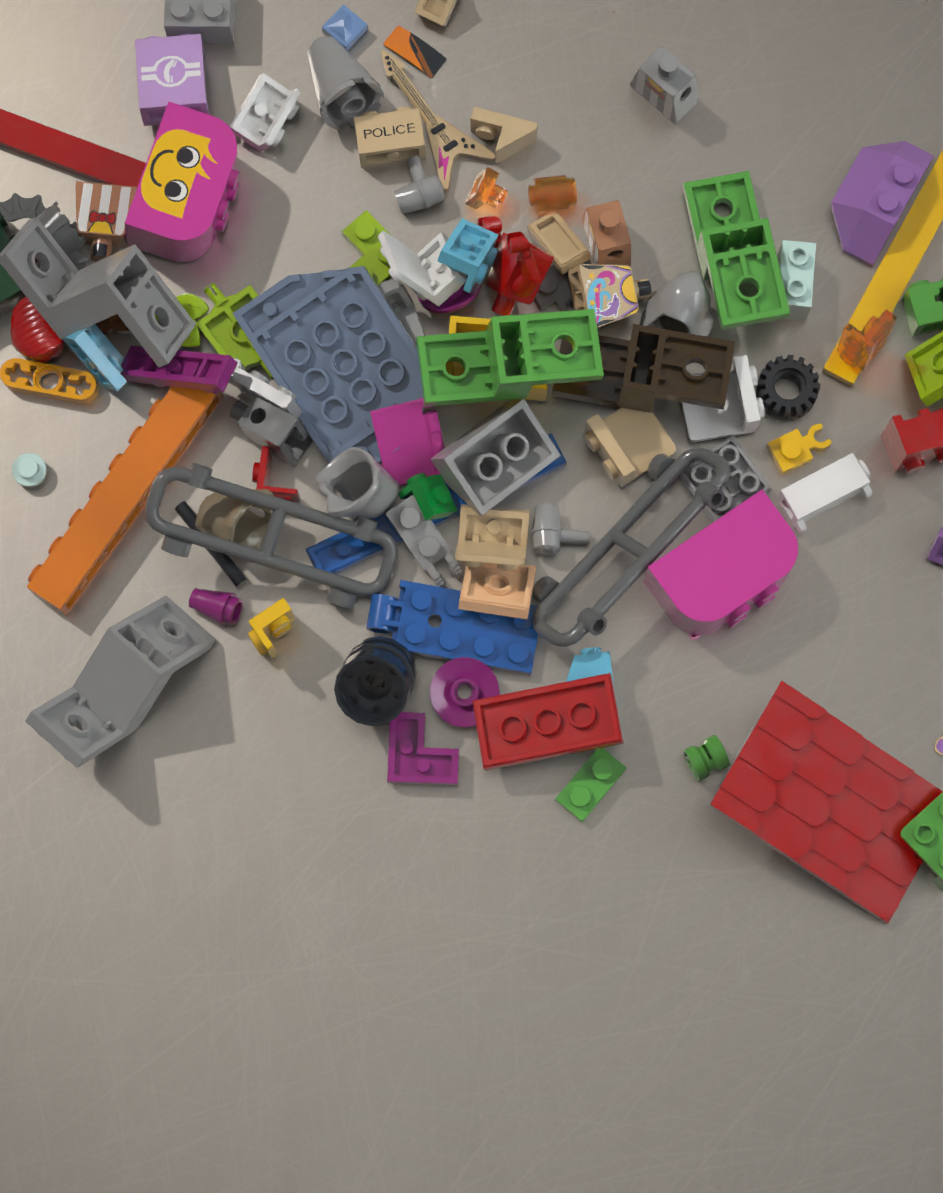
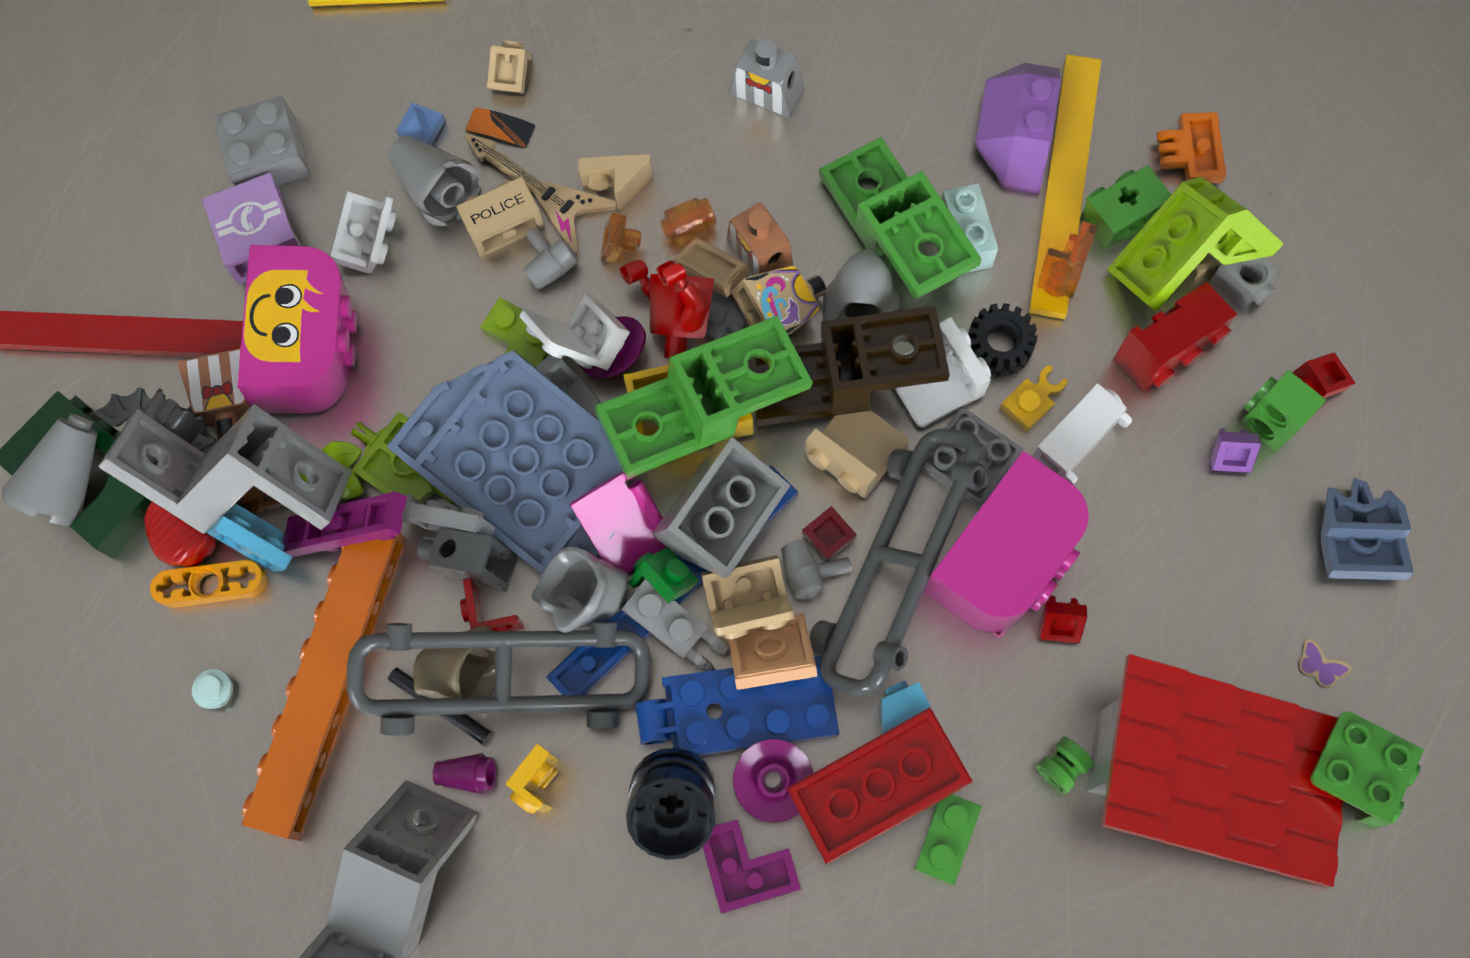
camera: 15 degrees left, 5 degrees down
medium azure bracket [437,218,499,293] -> none
none -> dark red plate [802,506,857,562]
none -> red tile [1039,595,1088,644]

